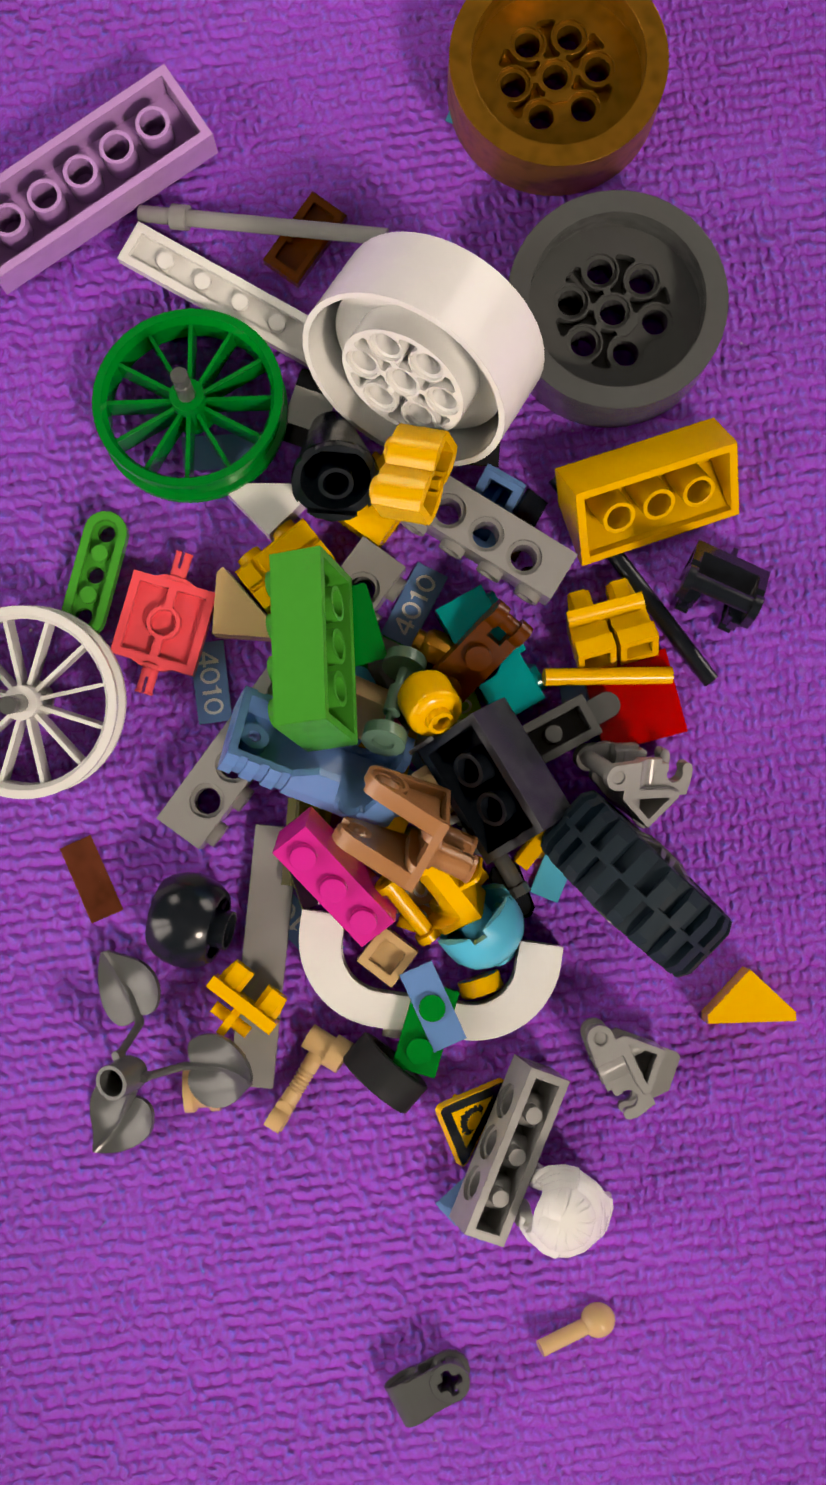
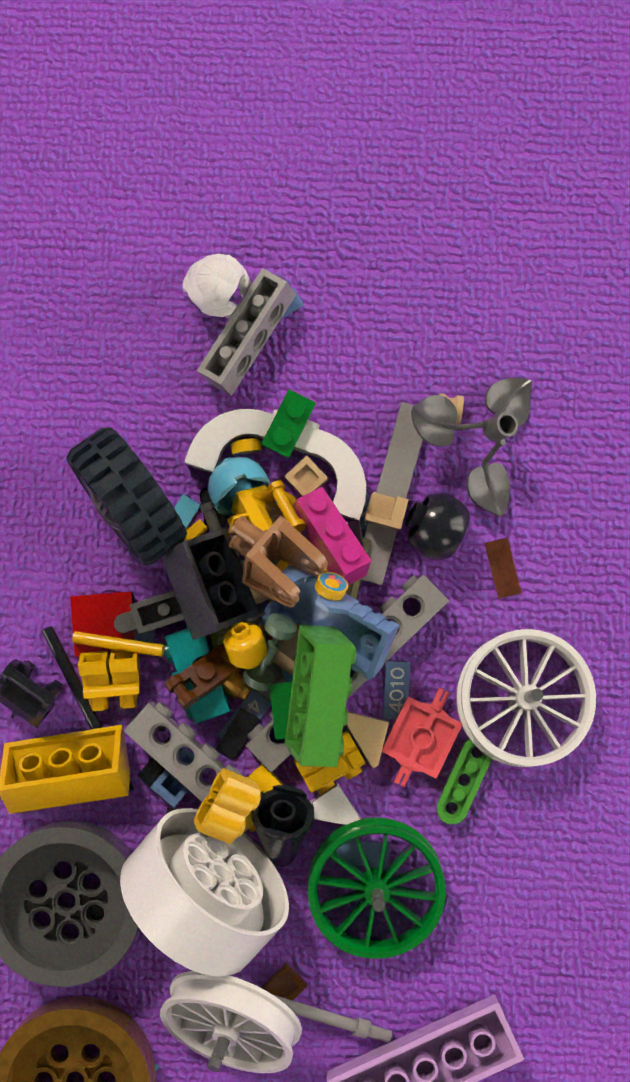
camera: 170 degrees left, 0 degrees up
white plate [117,221,308,367] -> none
yellow hips [206,959,288,1038] -> none
tan brick [263,1024,354,1134] -> none
white sticker [283,368,333,447] -> none
black tyre [343,1032,427,1113] -> none
dark grey piece [384,1349,470,1428] -> none
medium blue sticker [399,960,467,1053] -> none
piece [435,1078,504,1167] -> none
tan bar [536,1302,615,1357] -> none
light grey piece [573,741,693,828] -> none
light grey piece [580,1018,680,1120] -> none
yellow slope [701,966,796,1024] -> none
none -> white wheel [160,971,302,1073]
none -> black window [216,707,259,760]
none -> tile [315,572,348,601]
none -> tan panel [364,492,409,531]

